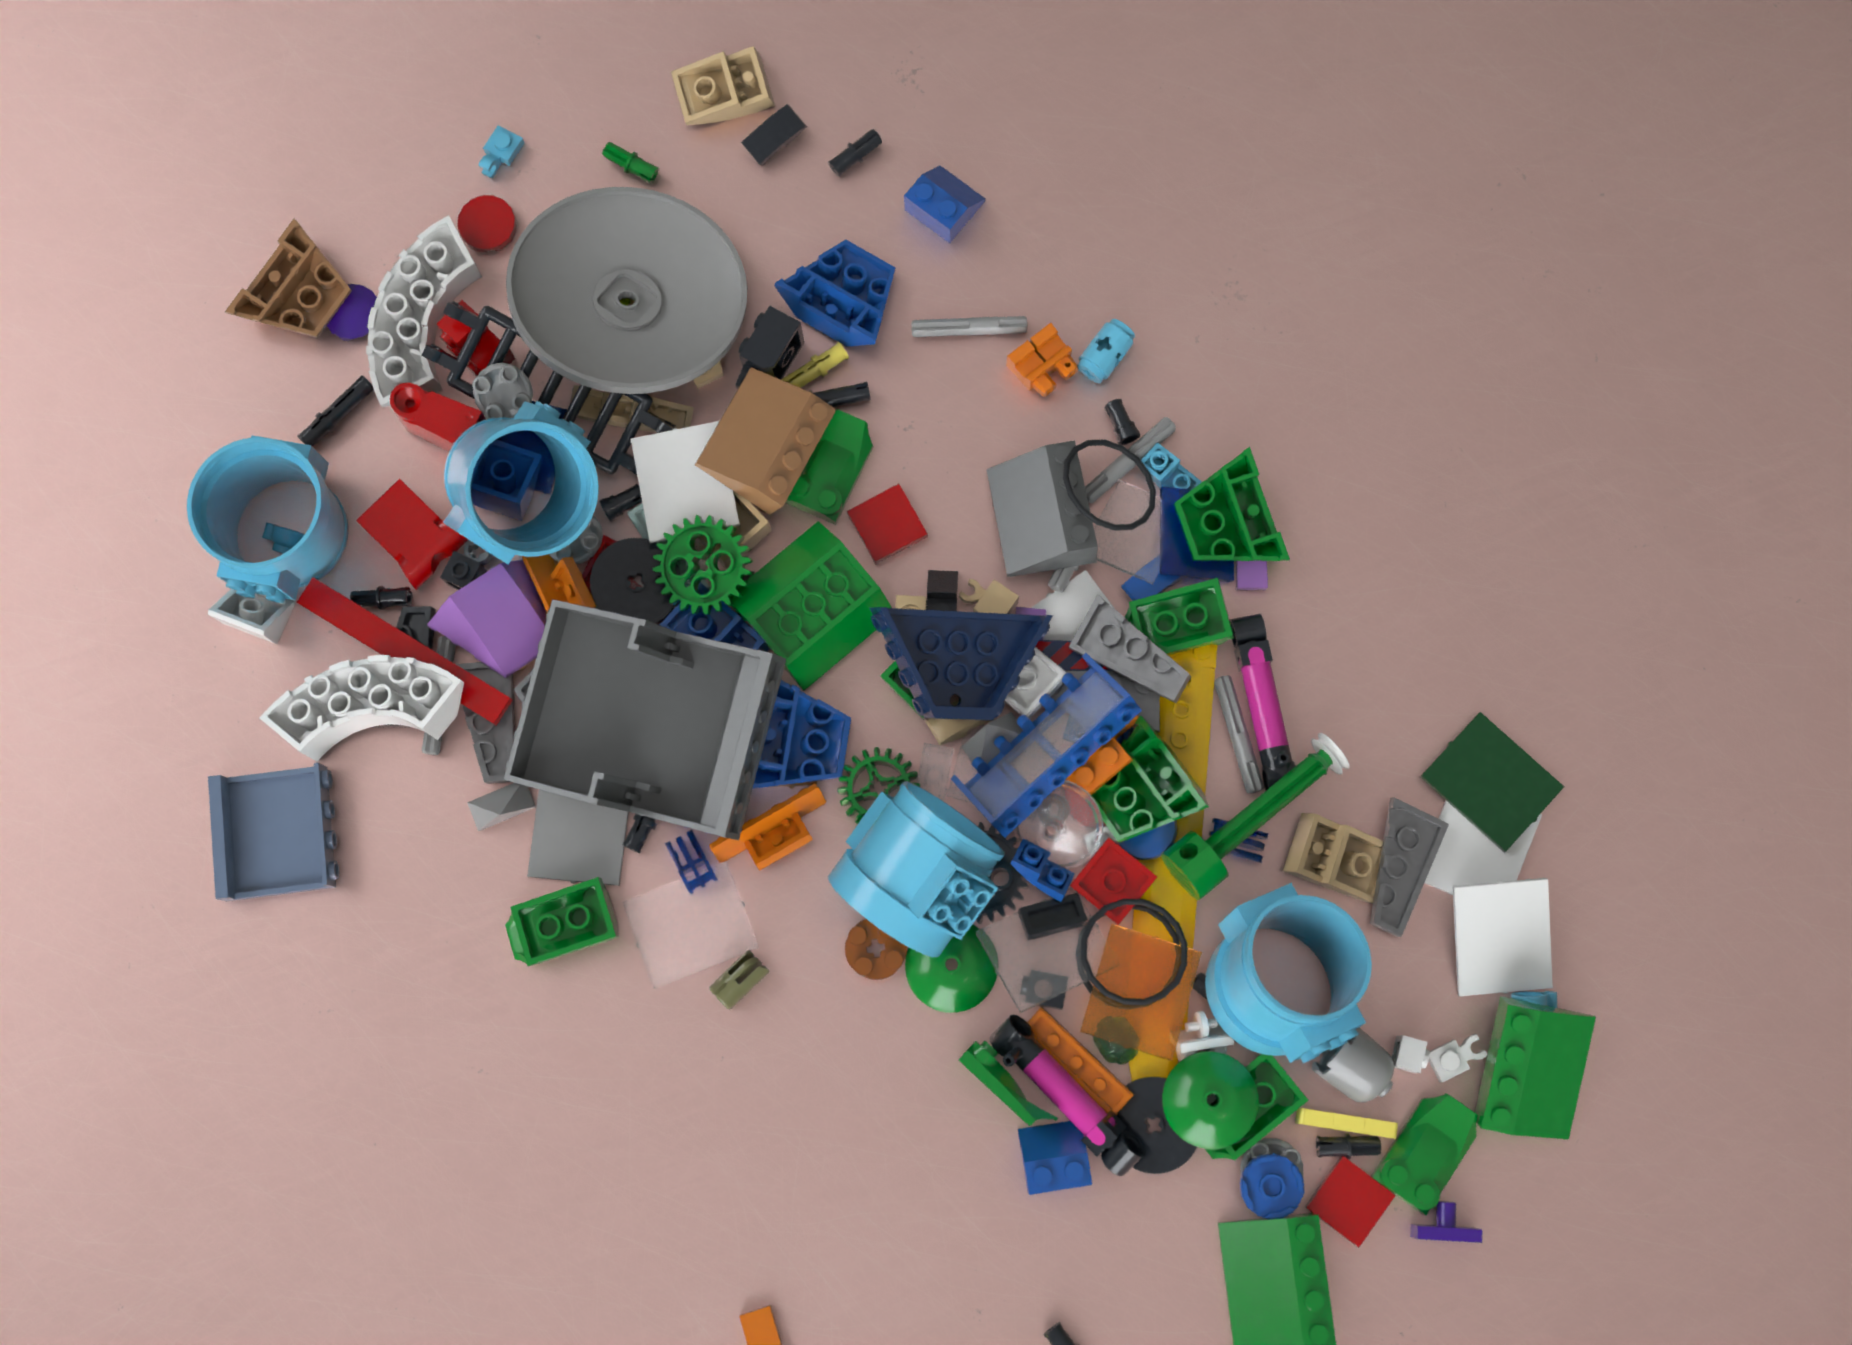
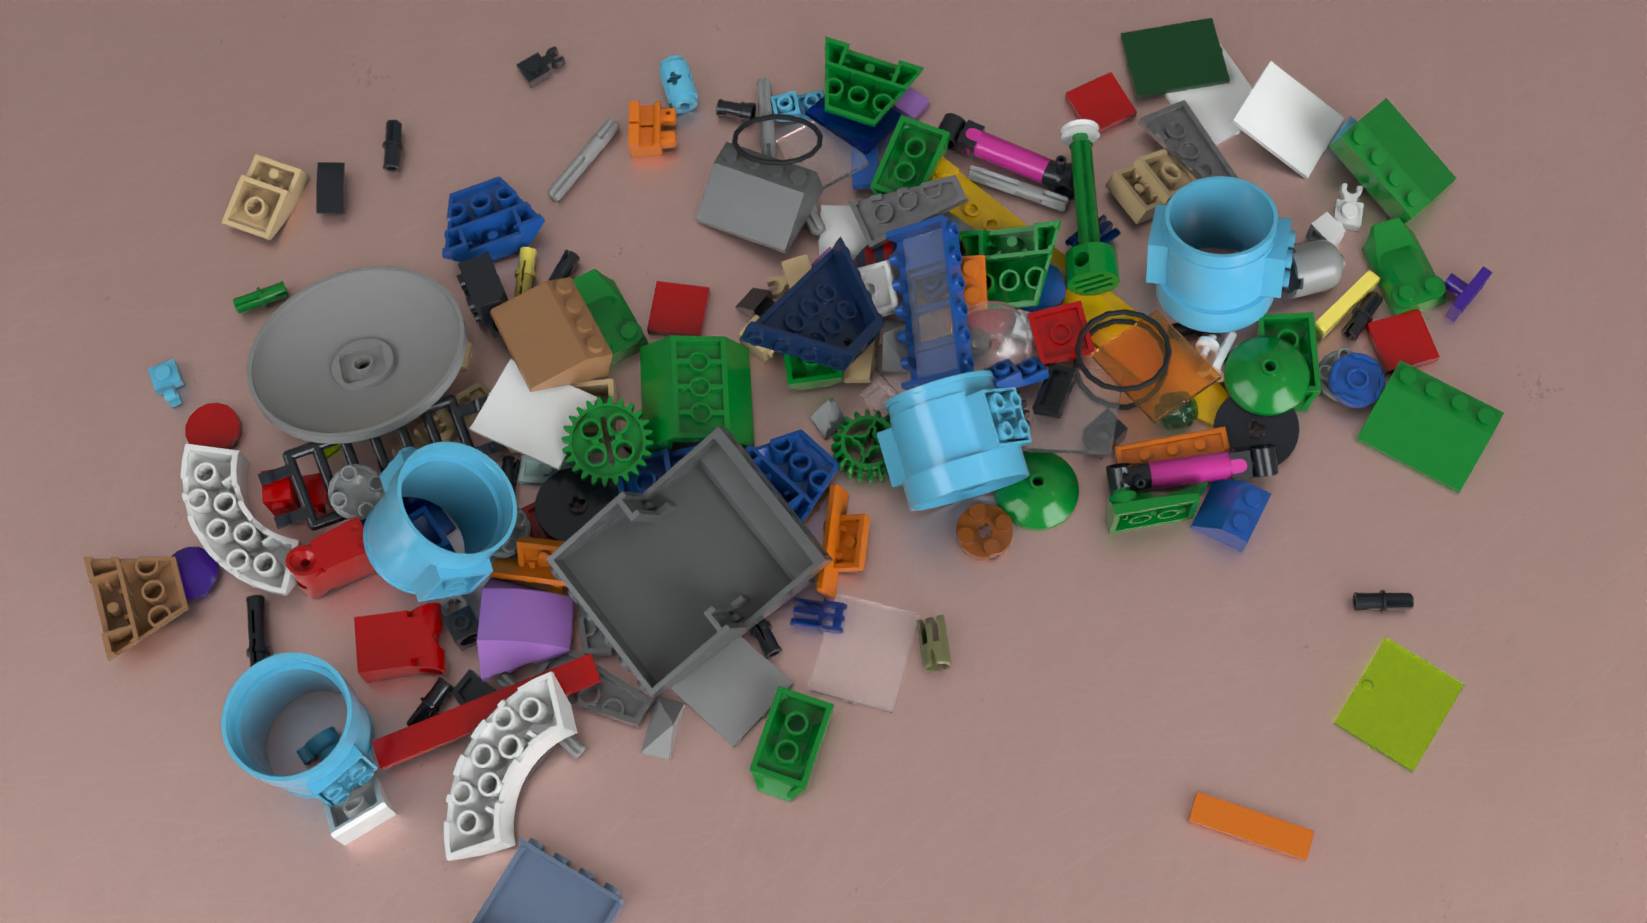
camera: 50 degrees left, 10 degrees down
blue slope [904,165,986,243] -> none
none -> black plate [516,46,566,88]
none -> dark grey slope [810,397,845,439]
none -> red tile [1065,72,1137,133]

